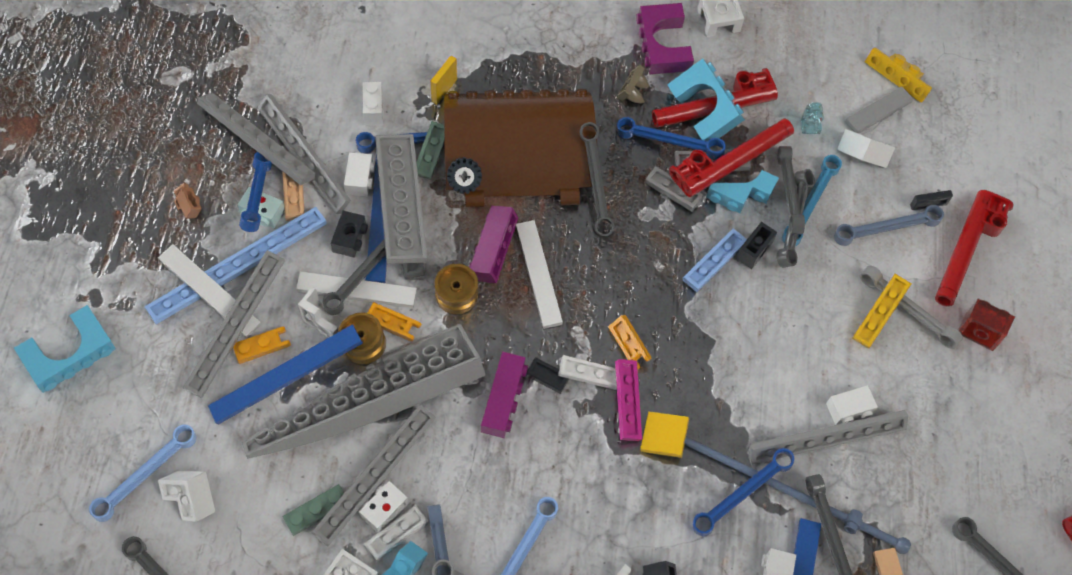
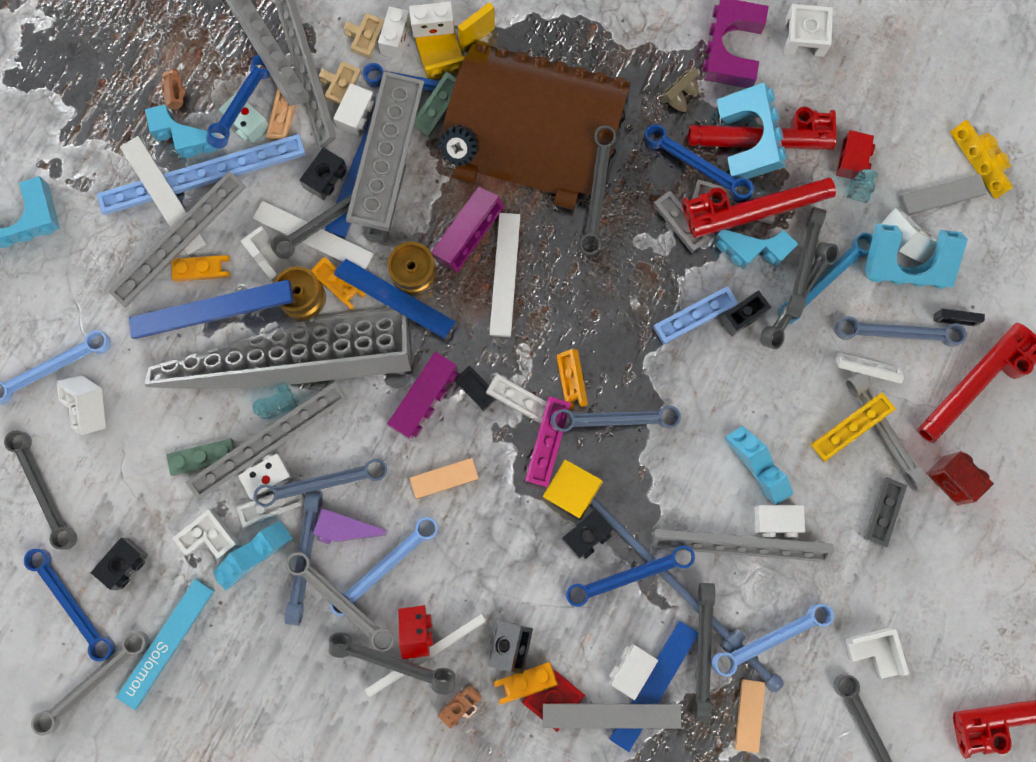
camera: 20 degrees right, 15 degrees up
none -> medium azure arch [145,105,221,158]
none -> clear light blue leg [252,384,298,419]
none -> sand blue piece [254,459,387,507]
none -> medium lavender slope [313,509,388,545]
none -> tan plate [318,61,361,106]
none -> blue tile [334,259,456,339]
none -> tan plate [343,13,385,59]
none -> white brick [409,2,454,38]
none -> light nougat tile [410,458,479,499]
none -> yellow panel [414,21,465,80]
none -> sand blue piece [550,406,681,432]
none -> black brick [561,509,613,559]
none -> light blue piece [711,604,834,676]
none -> medium azure arch [725,426,794,505]
none -> red brick [836,130,875,181]
none -> white tile [836,352,905,384]
none -> white panel [844,628,909,679]
none -> dark grey plate [863,477,907,548]
none -> medium azure arch [864,224,968,289]

